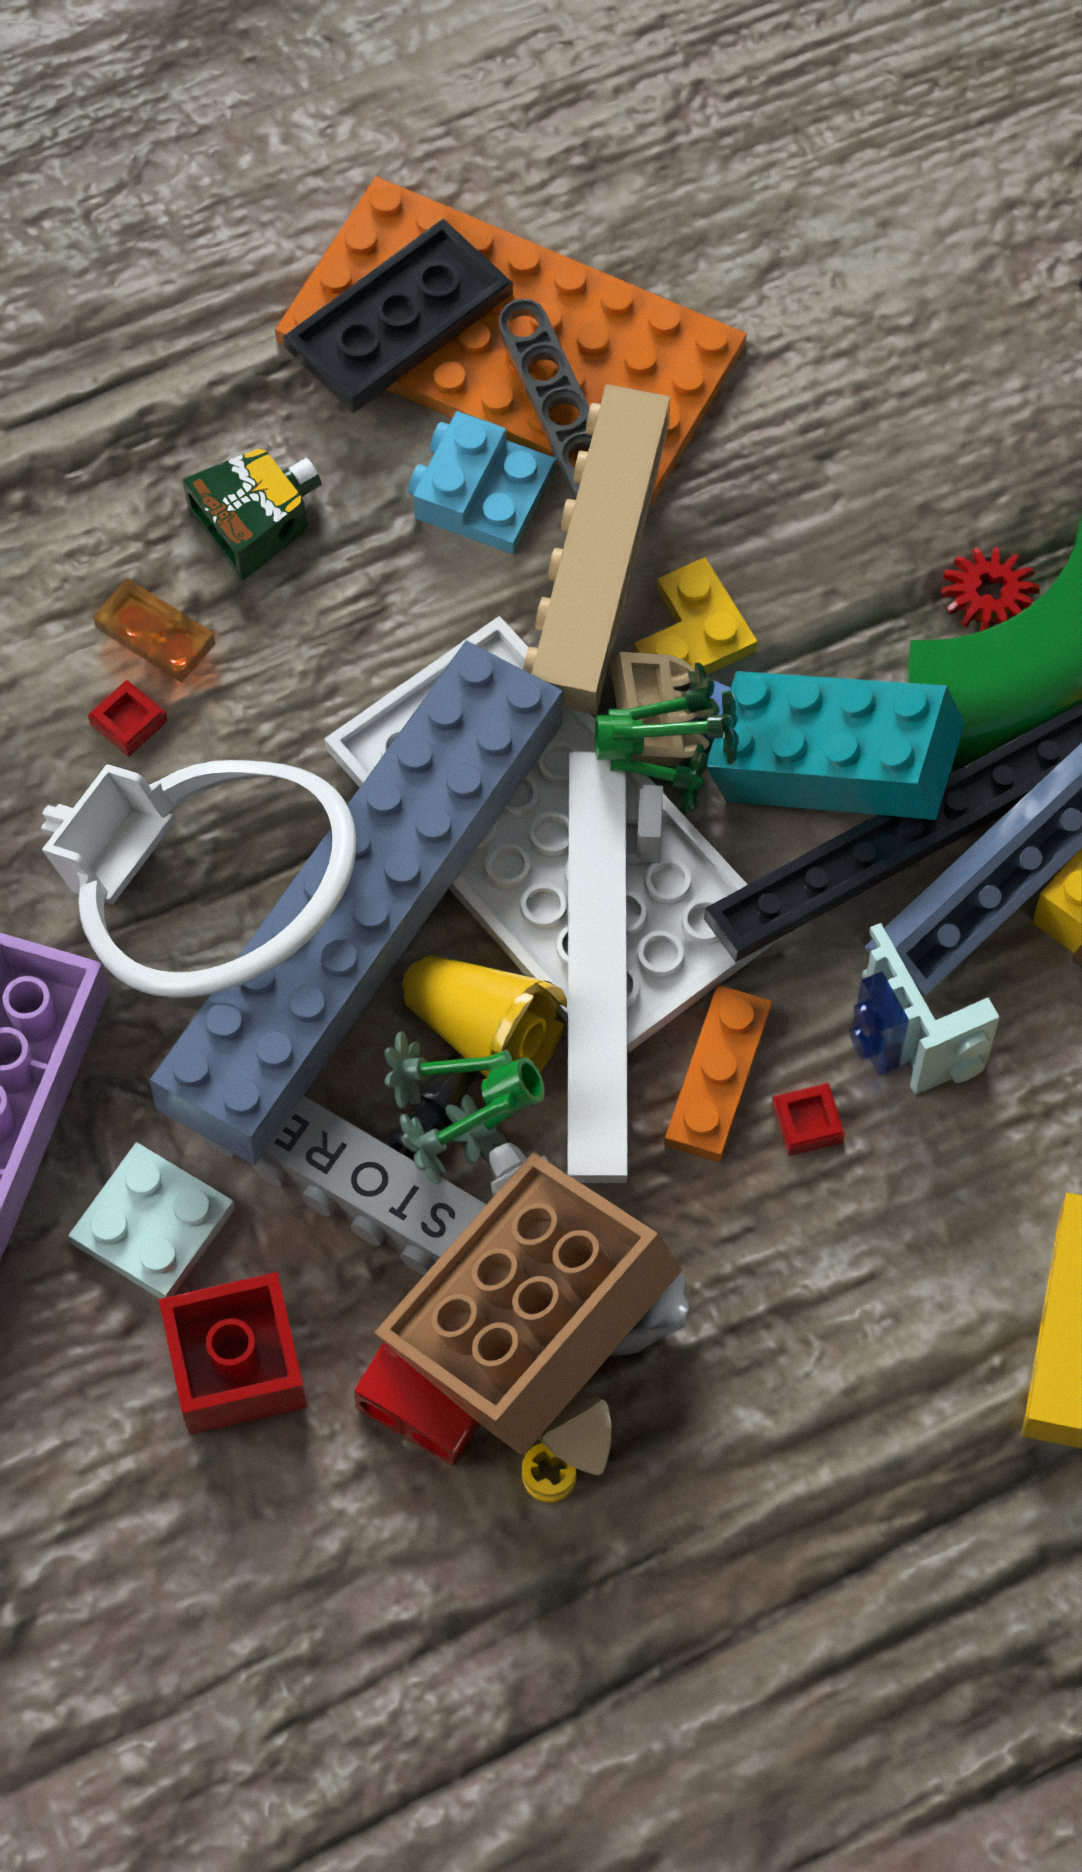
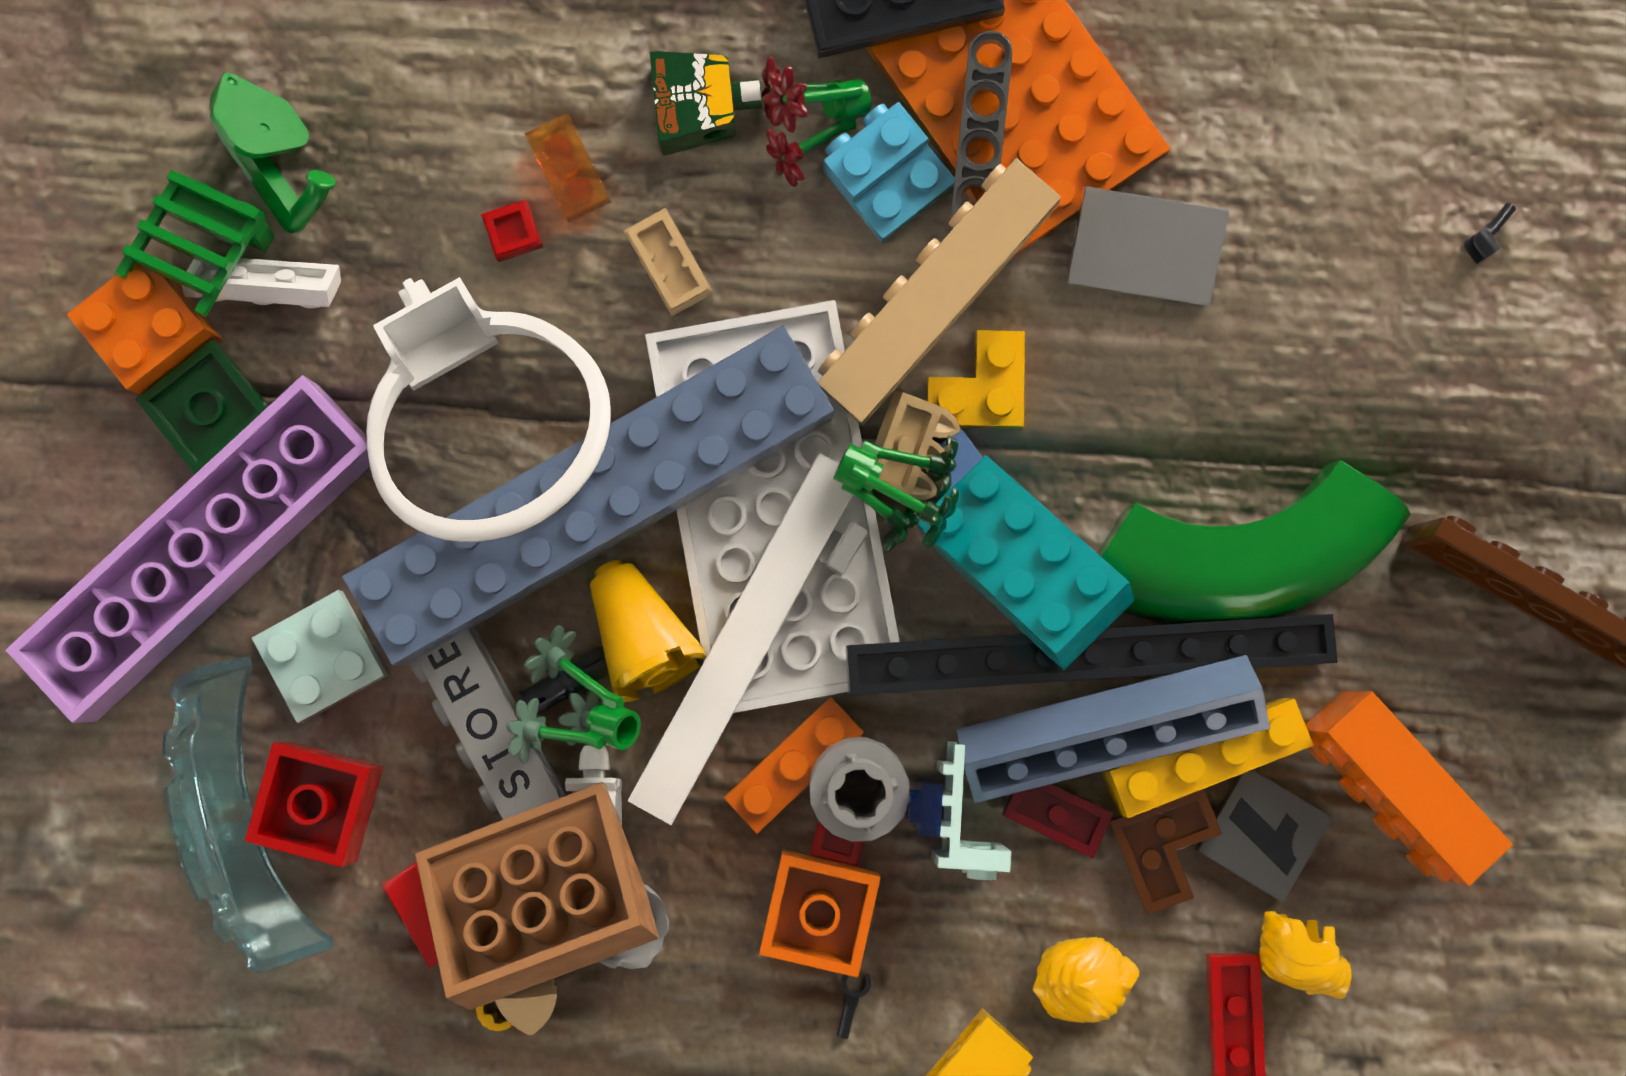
camera: 25 degrees right, 20 degrees up
red gear [941,547,1040,631] -> none
none -> clear light blue windscreen [162,656,335,974]
none -> tan plate [624,208,713,317]
none -> orange brick [759,849,881,978]
none -> plant [761,56,871,187]
none -> light grey piece [809,737,910,842]
none -> black hand [837,973,871,1039]
none -> dark red plate [1001,784,1114,858]
none -> light grey tile [1066,186,1230,306]

